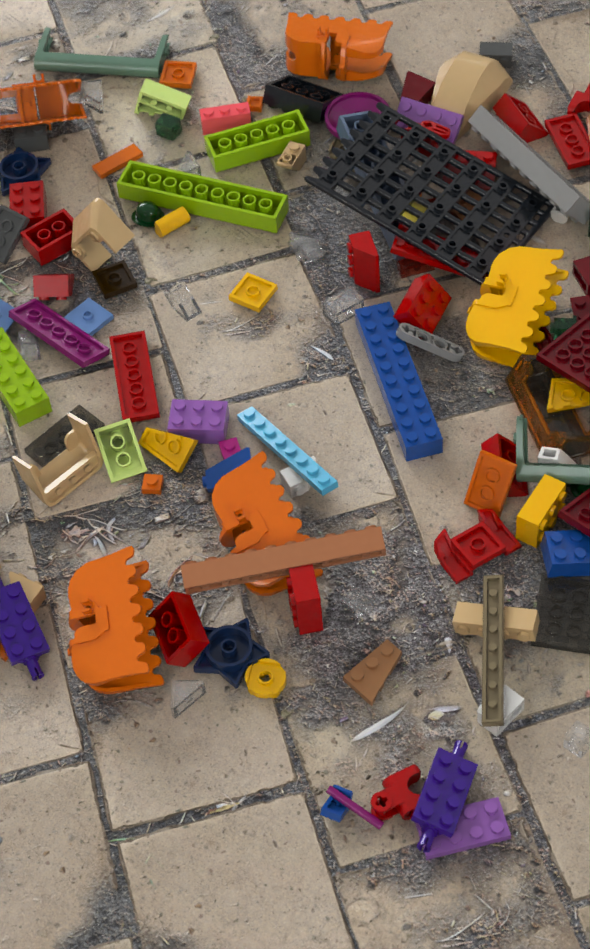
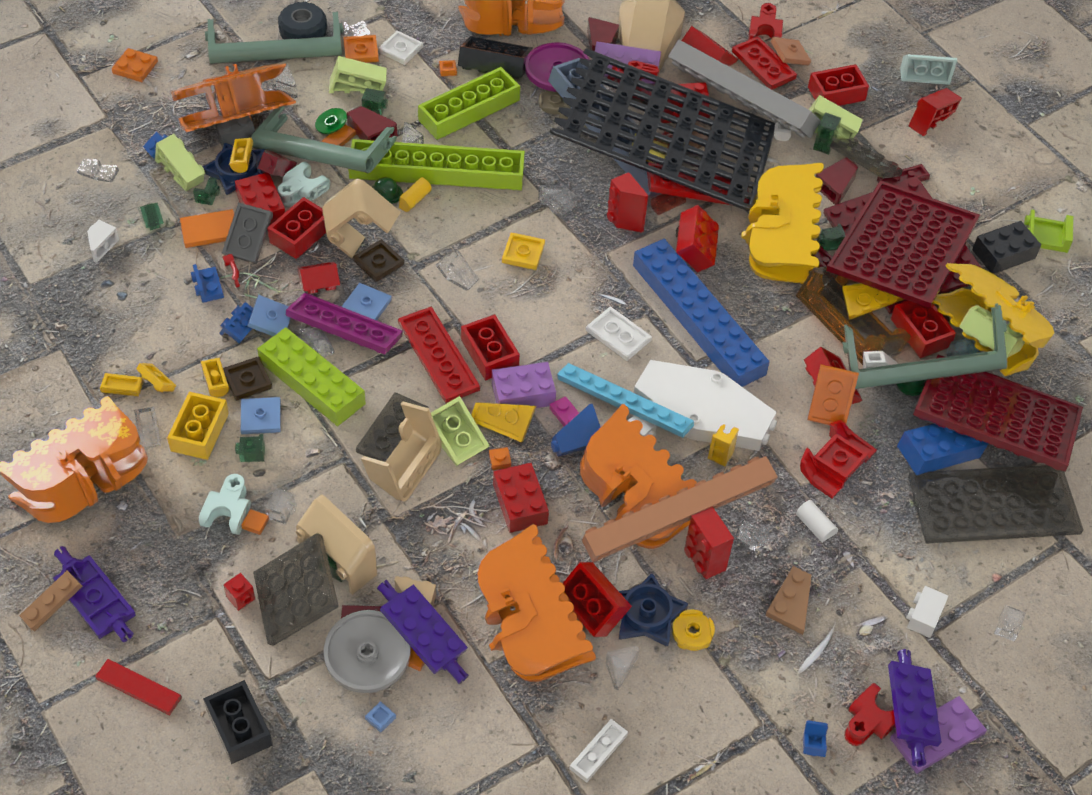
camera: 25 degrees left, 0 degrees up
coral brick [199,102,251,135] -> none
tan slope [276,141,307,171] -> none
clear brick [322,286,364,327] -> none
magenta bar [326,785,384,830] -> none
light grey beam [396,323,465,362] -> none
tan brick [452,601,540,642] -> none
dark tan tile [482,574,505,727] -> none
yellow brick [516,474,567,548] -> none
none -> yellow brick [229,138,253,173]
none -> sand green piece [251,106,397,173]
none -> dark red slope [258,149,297,177]
none -> black wheel [278,2,327,40]
none -> light aqua piece [278,162,331,207]
none -> green dish [315,108,347,134]
none -> clear bracket [343,20,370,37]
none -> dark red slope [347,106,398,141]
none -> white tile [378,31,423,65]
none -> red brick [461,314,520,381]
none -> red brick [493,462,549,533]
none -> white plate [569,719,628,783]
none -> white tile [585,306,652,361]
none -> white container [634,360,777,451]
none -> yellow hinge [707,424,739,466]
none -> white brick [796,500,838,542]

